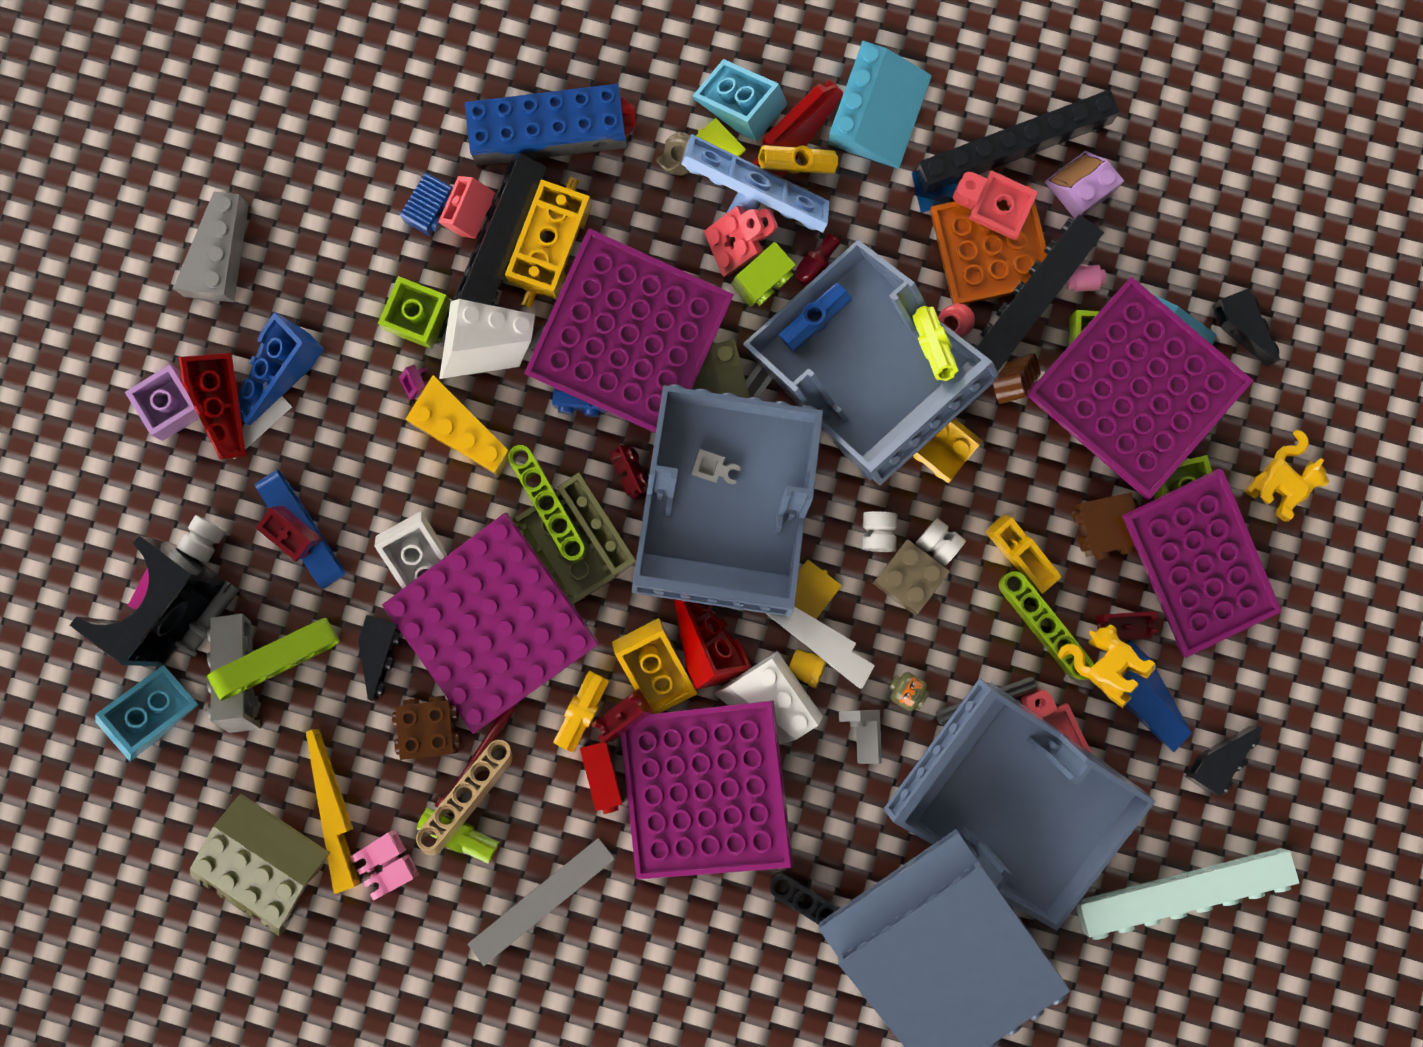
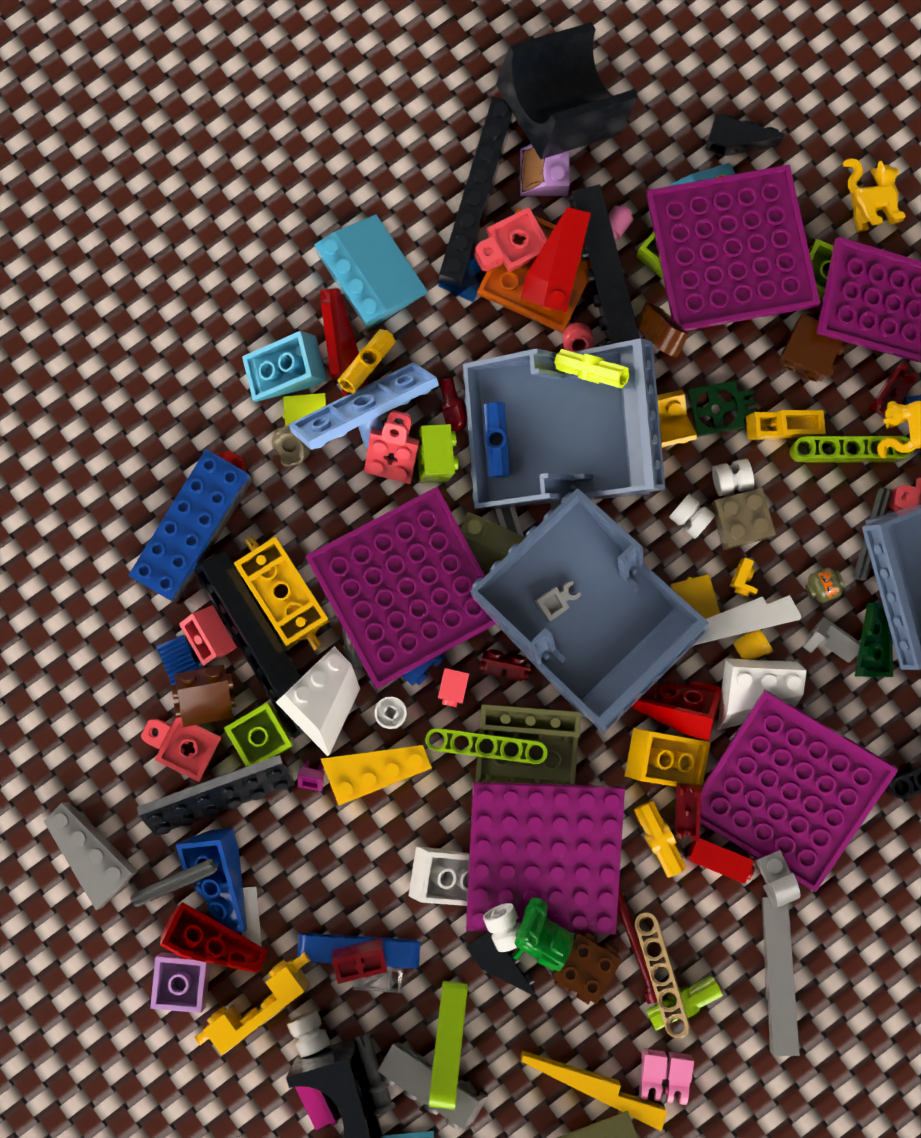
camera: 55 degrees left, 0 degrees up
none -> dark grey axle [130,859,217,907]
none -> black plate [137,755,295,836]
none -> coral plate [141,718,222,782]
none -> reddish brown brick [171,665,236,727]
none -> yellow brick [194,952,311,1055]
none -> clear piece [353,967,403,993]
none -> white wheel [374,697,408,729]
none -> coral brick [438,668,469,708]
none -> white wheel [483,903,521,952]
none -> black piece [496,22,638,159]
none -> green piece [513,898,574,972]
none -> red wedge [521,207,591,312]
none -> dark green piece [687,380,758,437]
none -> yellow bracket [730,557,758,598]
none -> light grey brick [756,850,800,909]
none -> dark green wing [855,603,893,677]

